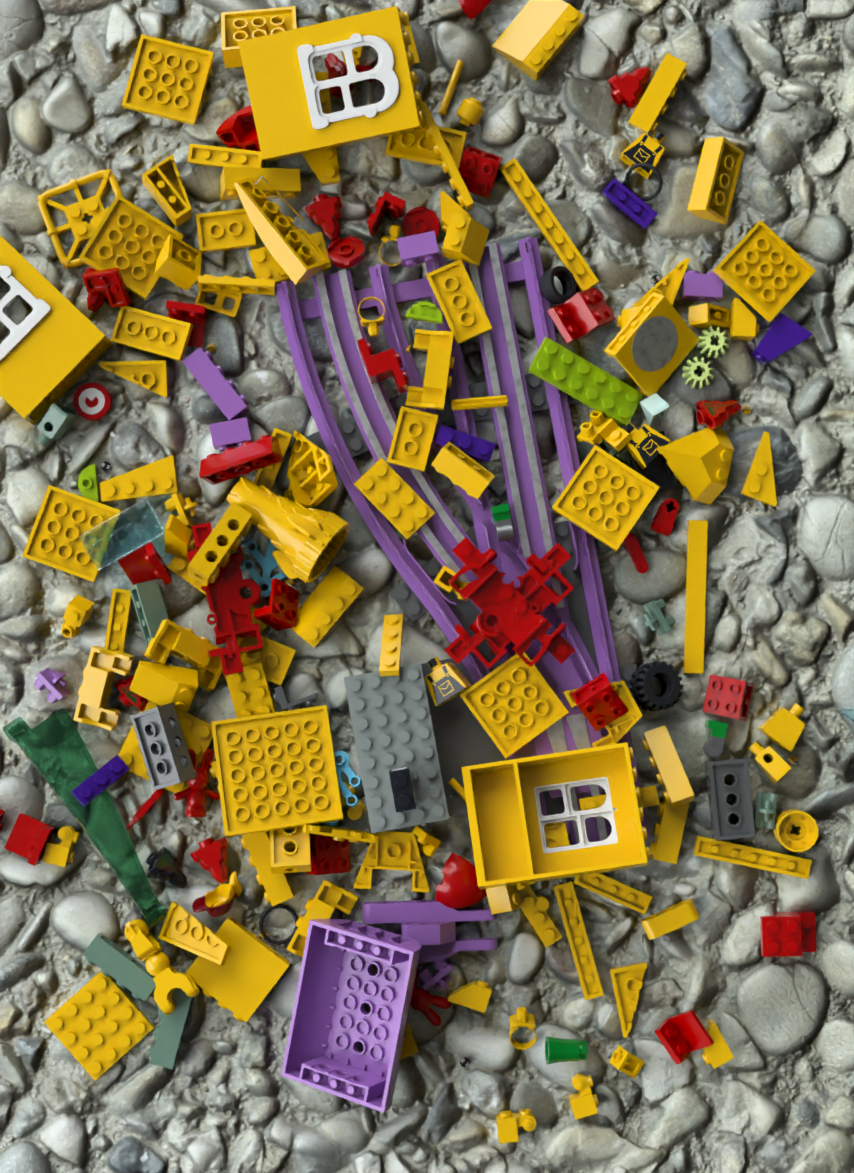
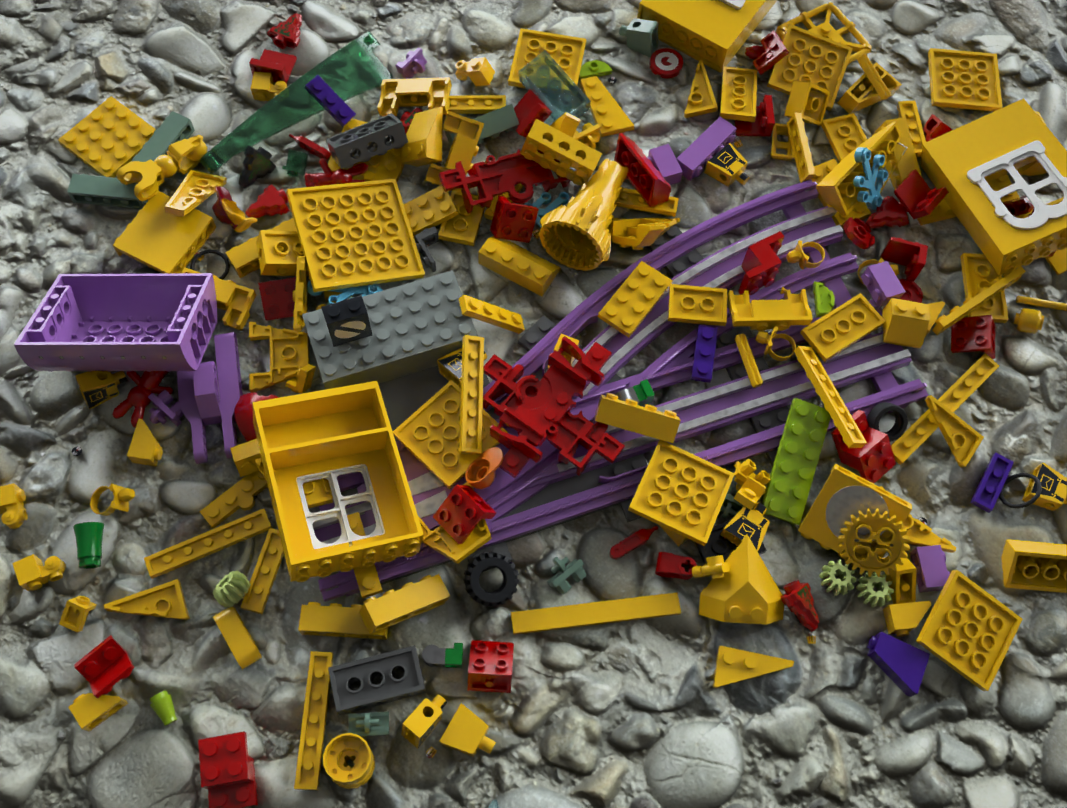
camera: 75 degrees right, 20 degrees down
yellow brick [431,442,495,499] -> none
light aqua slope [639,393,670,426] -> none
none -> lime cone [149,690,177,726]
none -> yellowish green gear [212,570,251,608]
none -> clear green bracket [282,149,308,177]
none -> yellow plate [459,335,484,455]
none -> orange cap [465,447,504,489]
none -> yellow brick [594,393,681,443]
none -> yellow plate [692,555,730,579]
none -> yellow torso [704,143,750,186]
none -> yellow piece [755,326,796,361]
none -> yellow plate [794,346,867,448]
none -> yellow gear [838,508,910,577]
none -> medium azure plant [853,147,888,210]
none -> yellow axle [857,54,891,100]
none -> red bracket [894,169,949,219]
none -> yellow wing [925,395,984,468]

